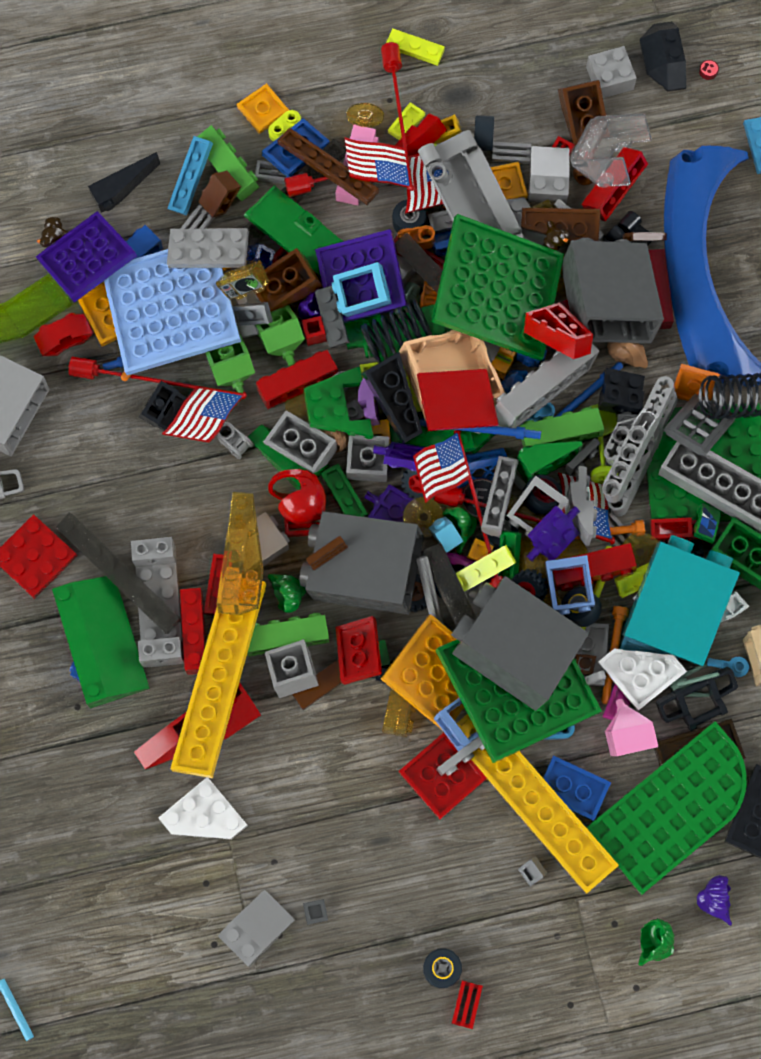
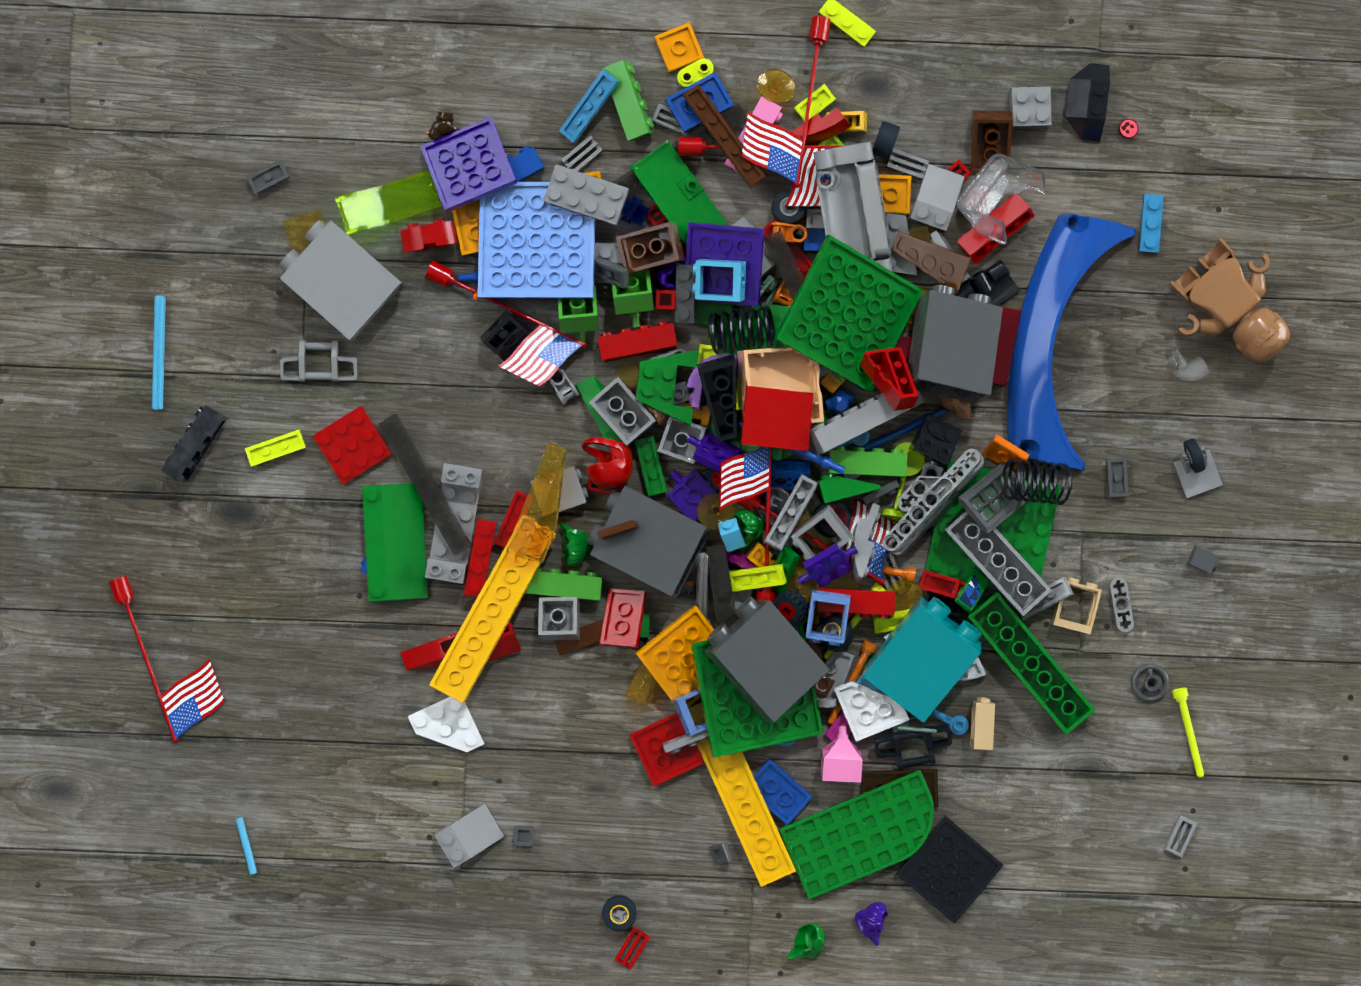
camera: 10 degrees right, 15 degrees up
black slope [88,152,160,213] -> none
reddish brown brick [198,170,241,218] -> none
clear yellow slope [216,260,269,300] -> none
dark brown animal [542,221,570,251] -> none
tile [623,232,666,241] -> none

